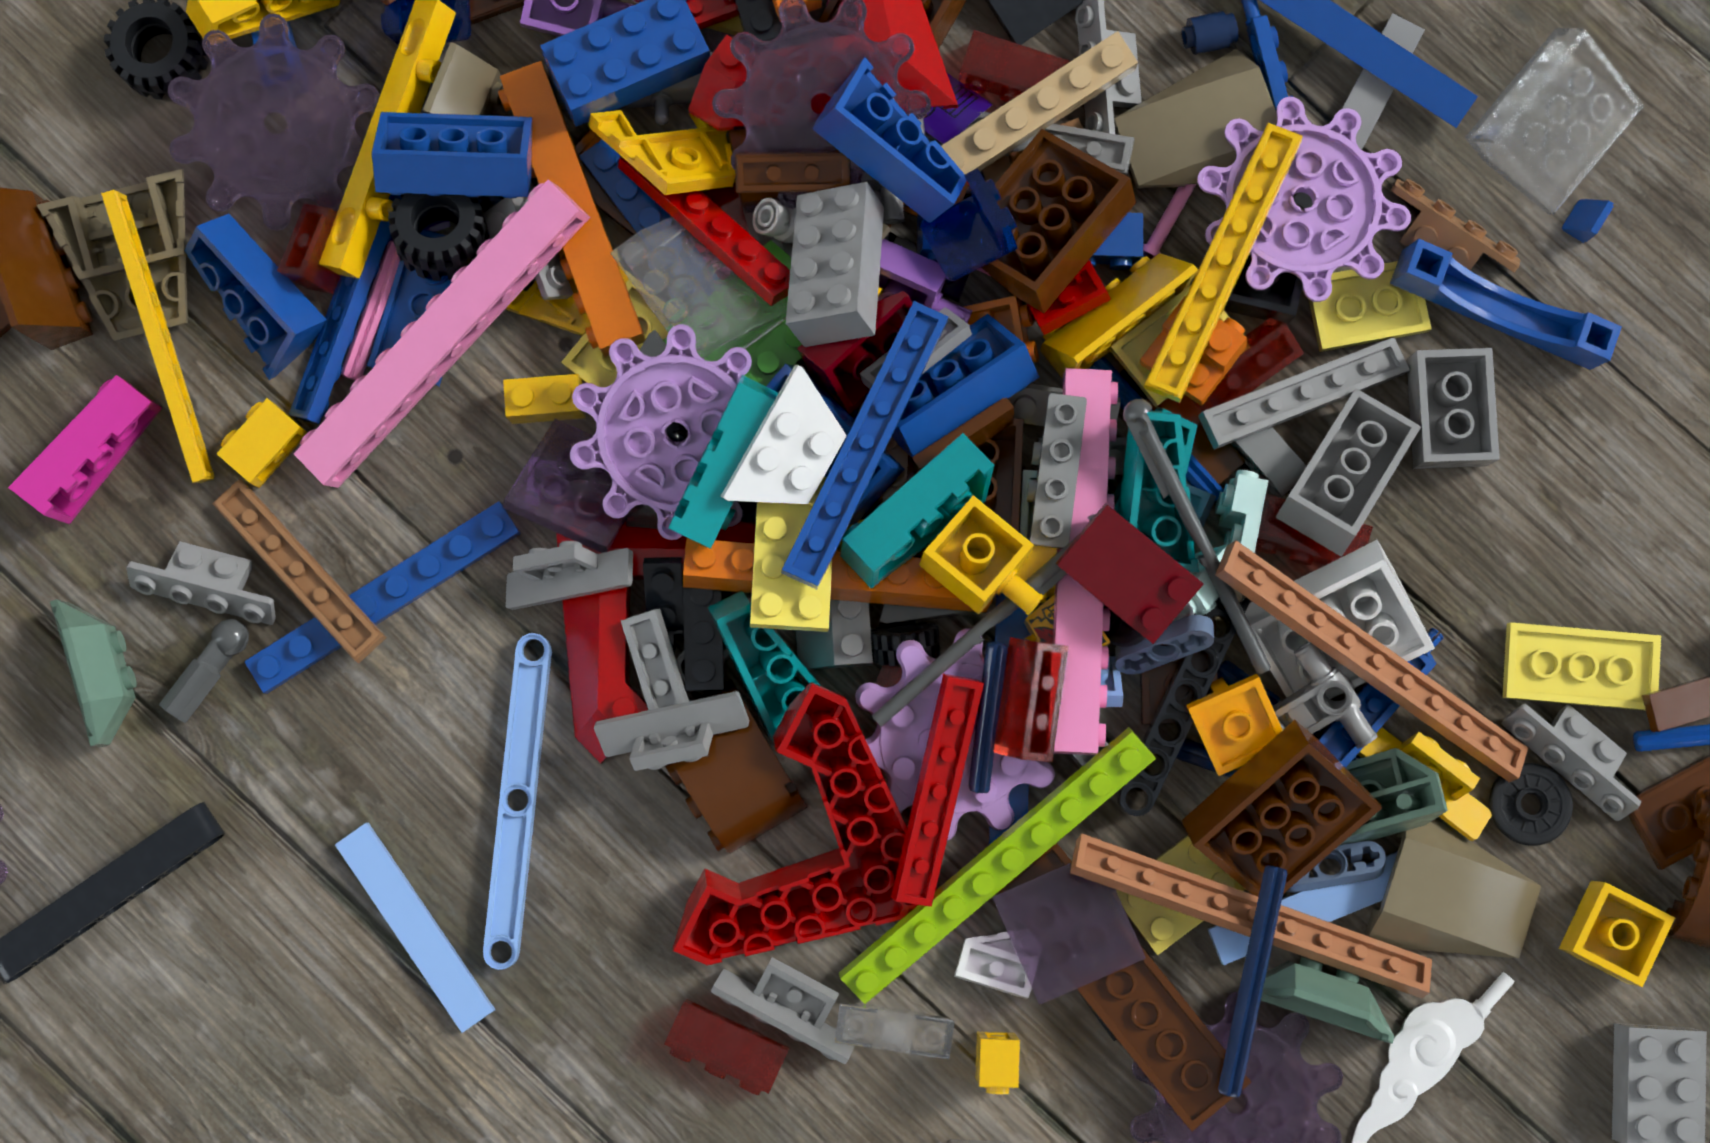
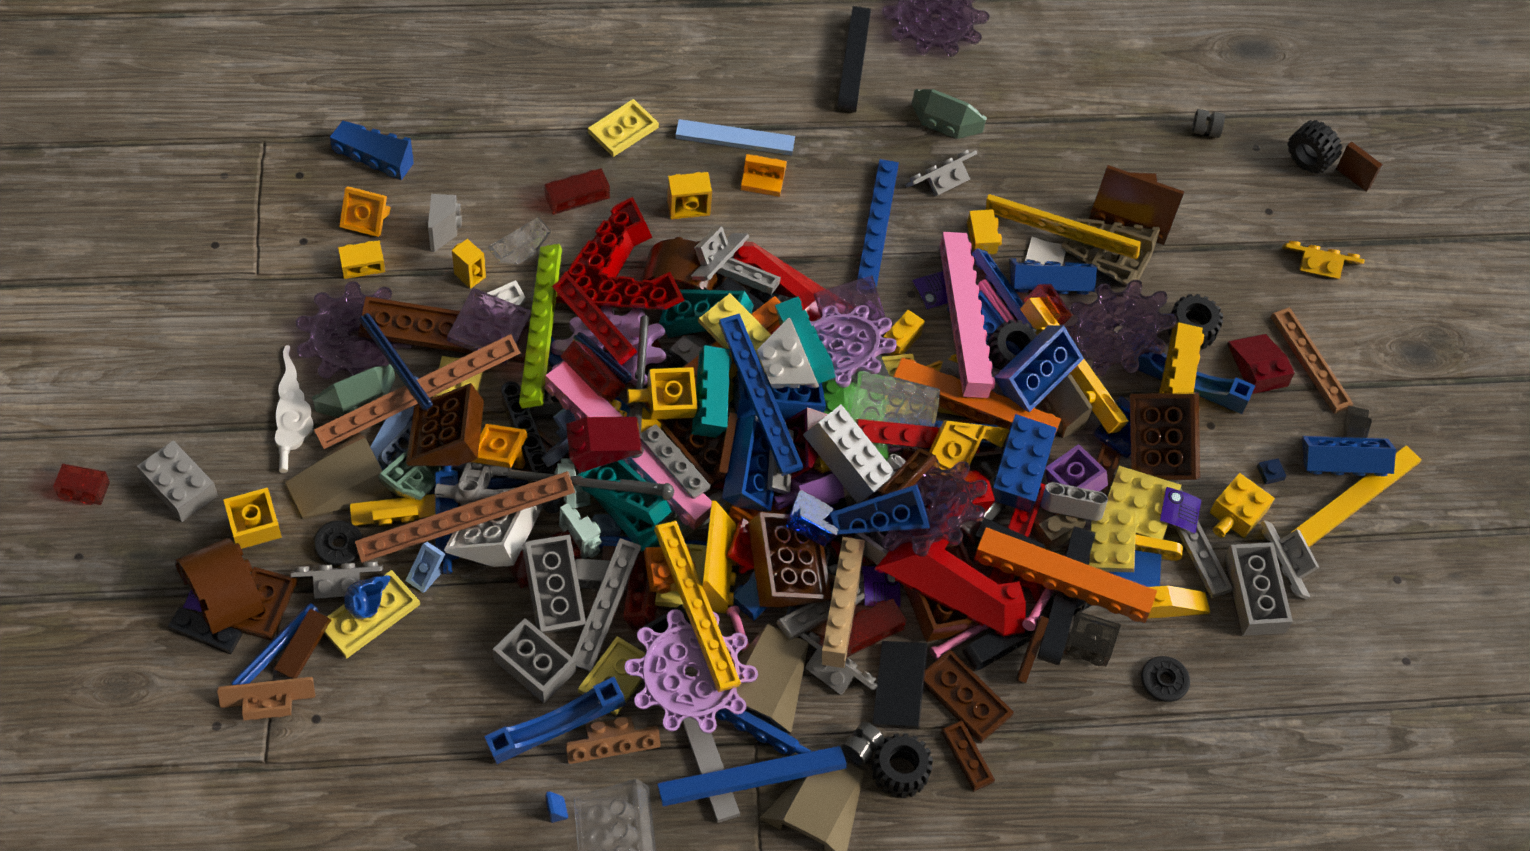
camera: 125 degrees right, 25 degrees down
dark pink wedge [8,375,162,525] -> none
dark grey piece [159,619,249,723] -> none
medium nougat tile [212,479,387,663] -> none
light blue beam [483,633,552,970] -> none
light grey bracket [506,541,633,610] -> none
light grey bracket [711,957,856,1064] -> none
dark blue brick [1181,11,1238,55] -> none
none -> blue hair [344,575,390,619]
none -> light blue slope [405,542,445,593]
none -> light yellow plate [588,99,659,157]
none -> yellow brick [667,172,712,220]
none -> light orange bracket [741,154,787,197]
none -> dark purple sticker [912,271,948,309]
none -> white sticker [1025,237,1066,266]

